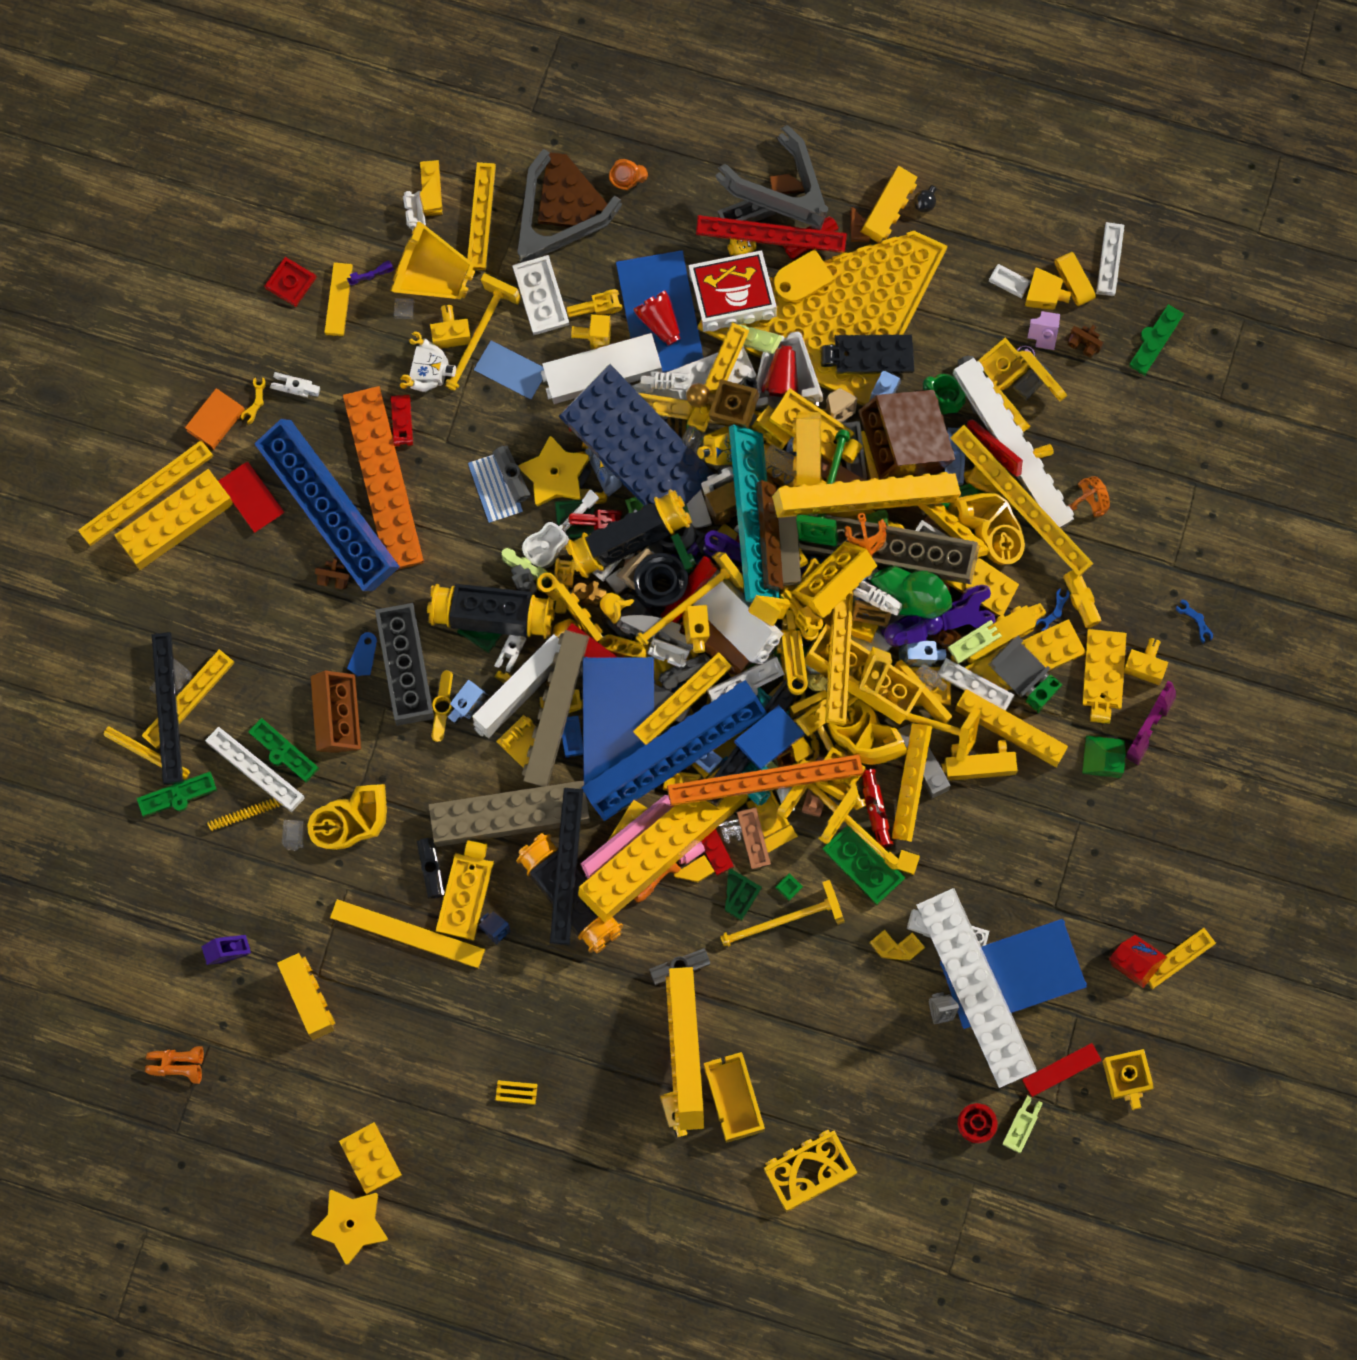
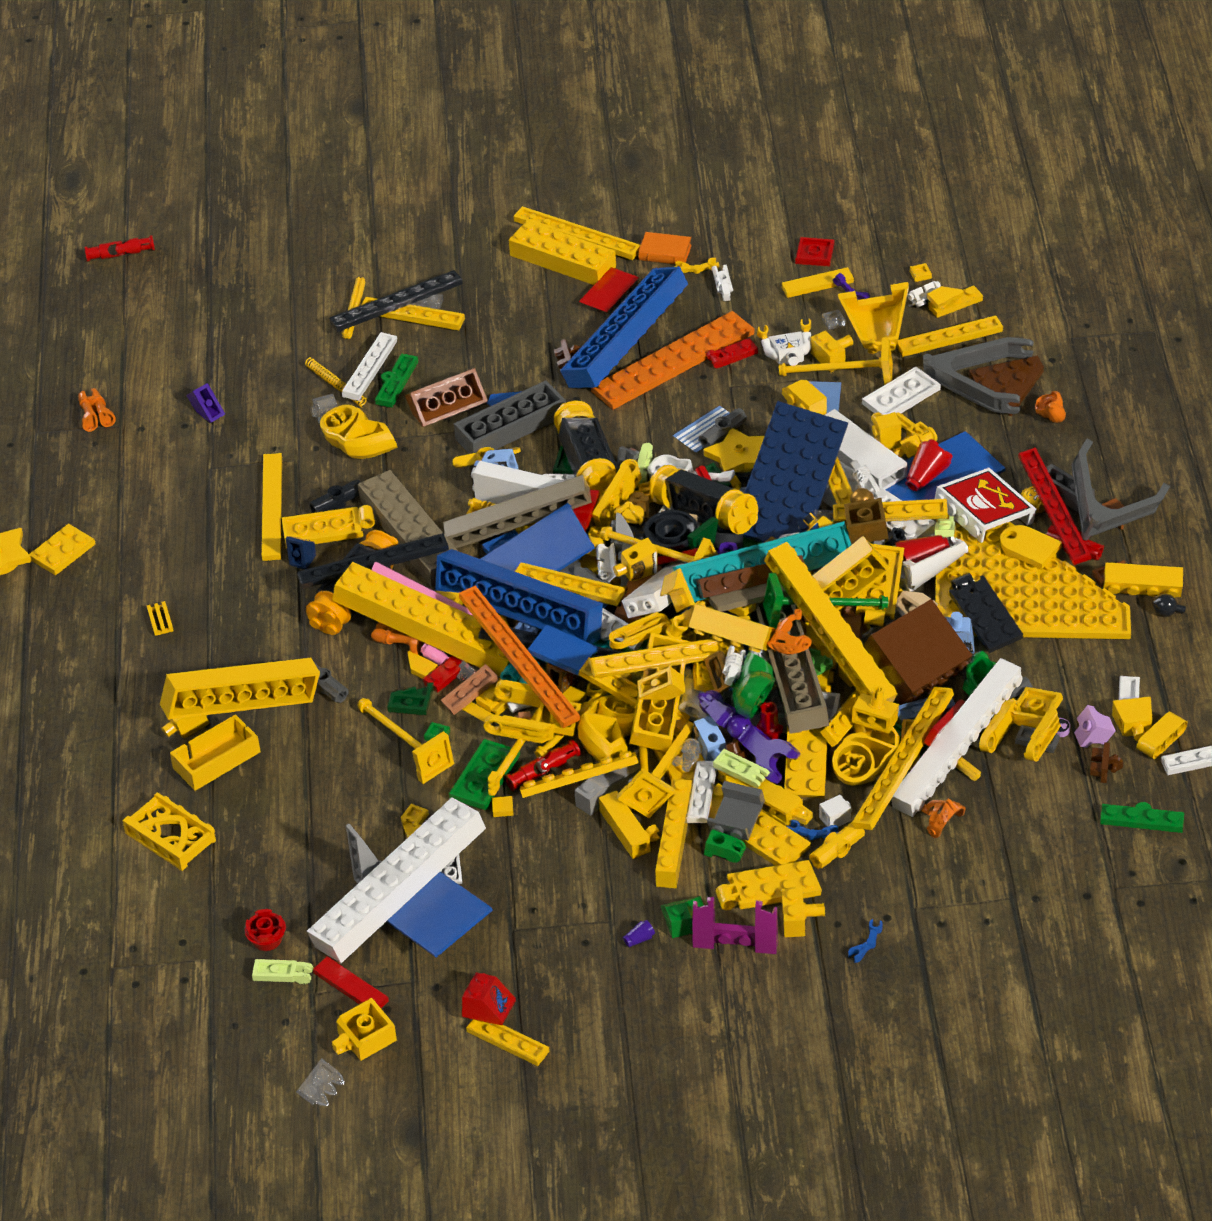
camera: 70 degrees right, 30 degrees down
green hinge [136,772,217,817] -> none
yellow brick [277,953,336,1040] -> none
none -> clear plate [296,1058,344,1106]
none -> dark purple cone [623,920,655,948]
none -> yellow hinge [782,380,827,415]
none -> white brick [819,795,852,827]
none -> yellow brick [852,685,899,734]
none -> yellow plate [892,433,921,458]
none -> yellow tile [909,263,932,282]

